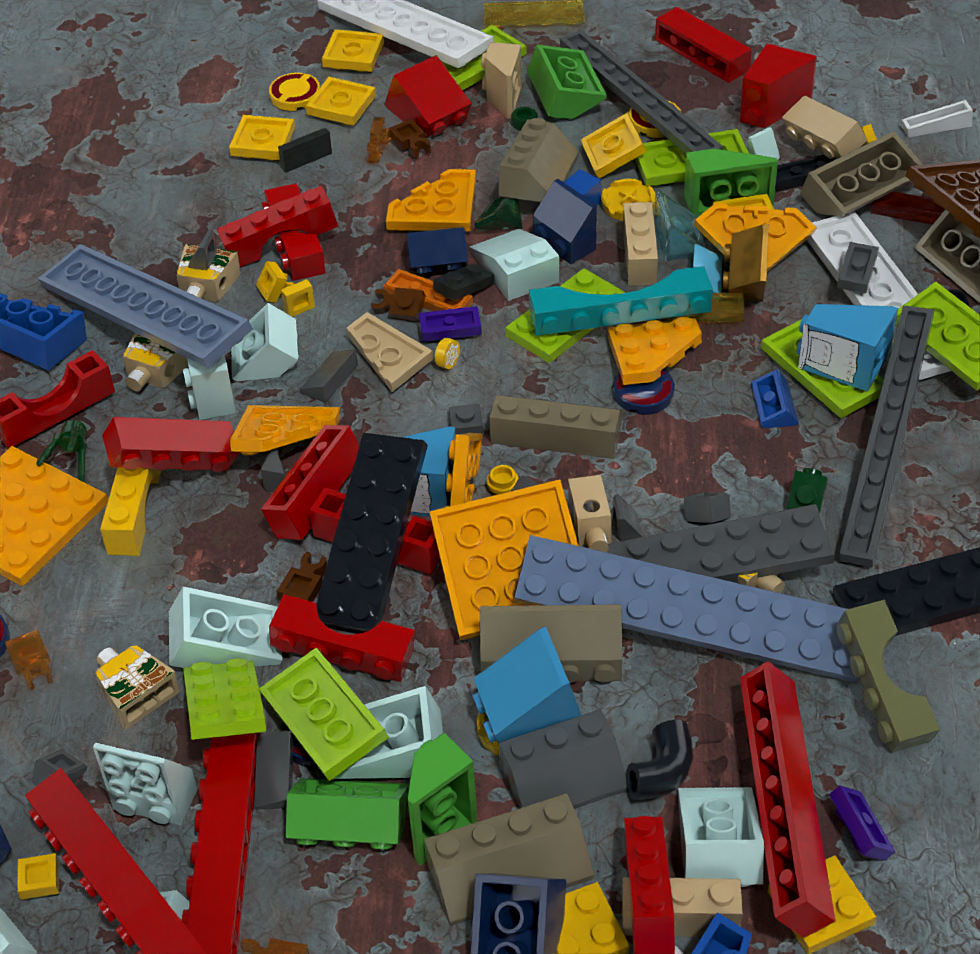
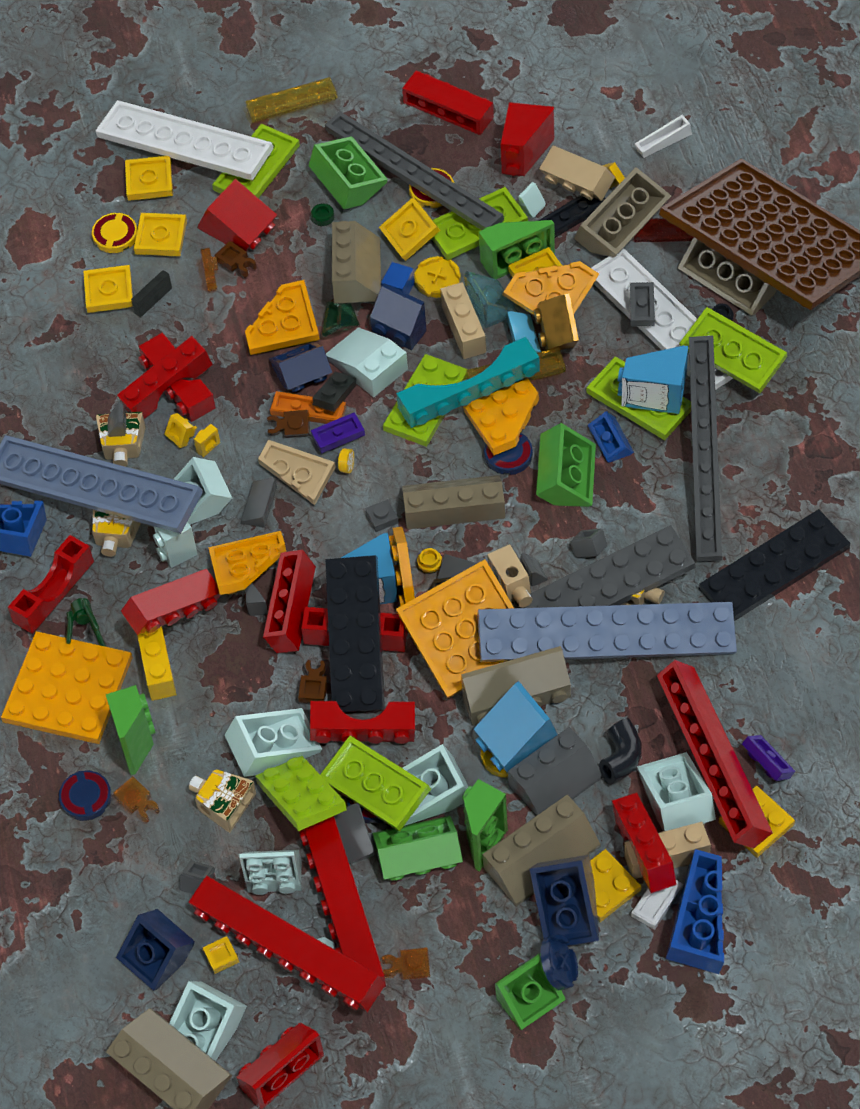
camera: 15 degrees left, 10 degrees up
tan slope [481,42,522,119] -> none
dark green bracket [787,468,828,514] -> none
olive arch [837,600,940,753] -> none
none -> bright green slope [106,685,156,775]
none -> bright green slope [536,423,596,507]

